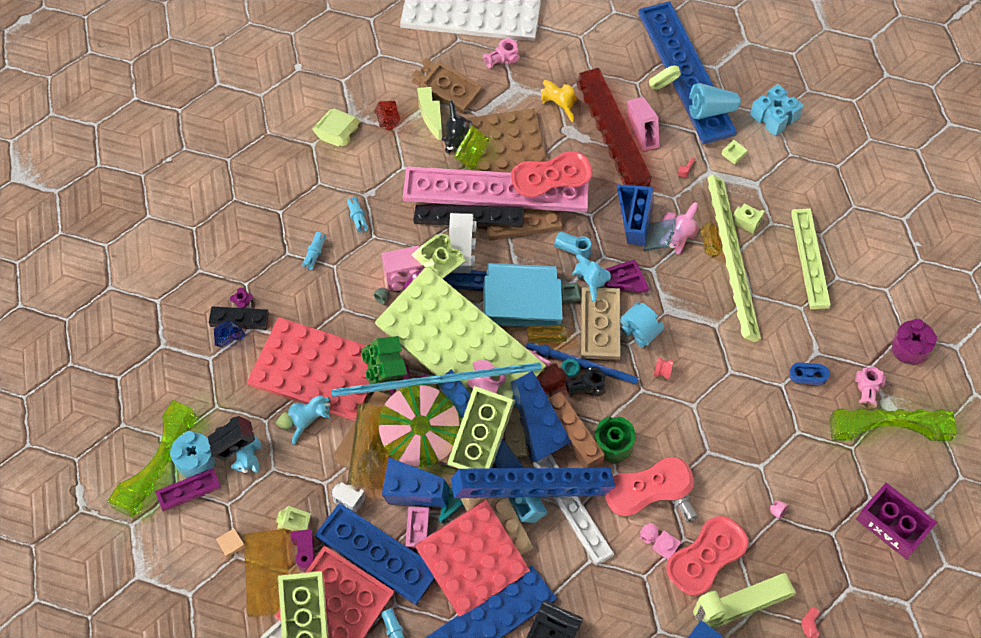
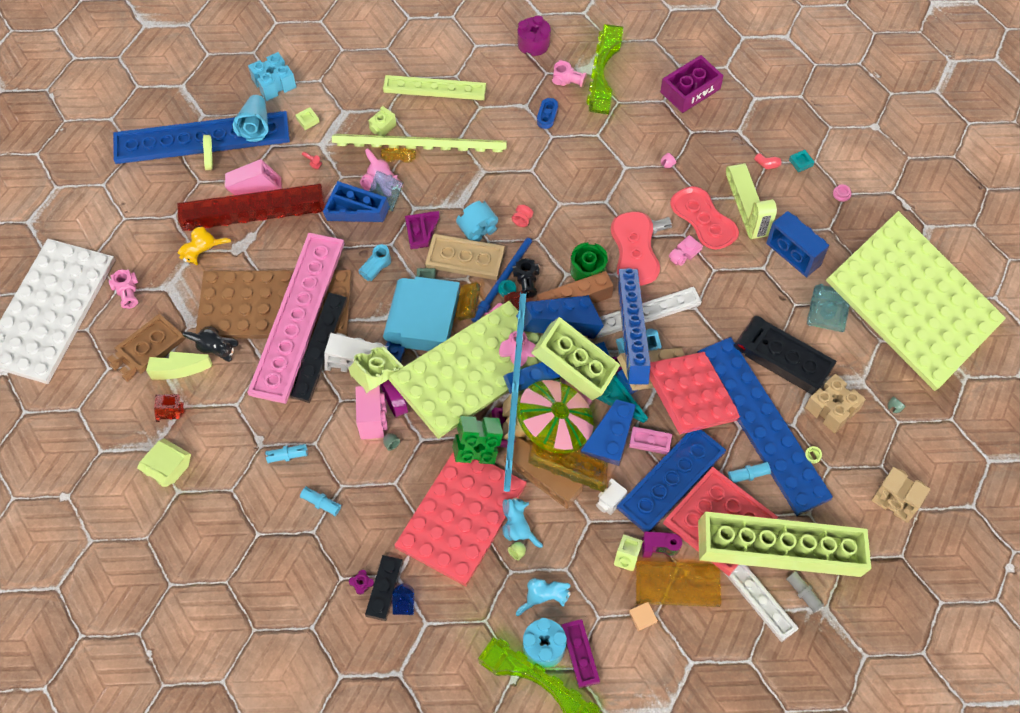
camera: 80 degrees left, 0 degrees up
black brick [208,416,255,460] -> none
clear neon green tile [453,125,490,170] -> none
coral plate [511,151,592,198] -> none
medium azure animal [572,255,611,302] -> none

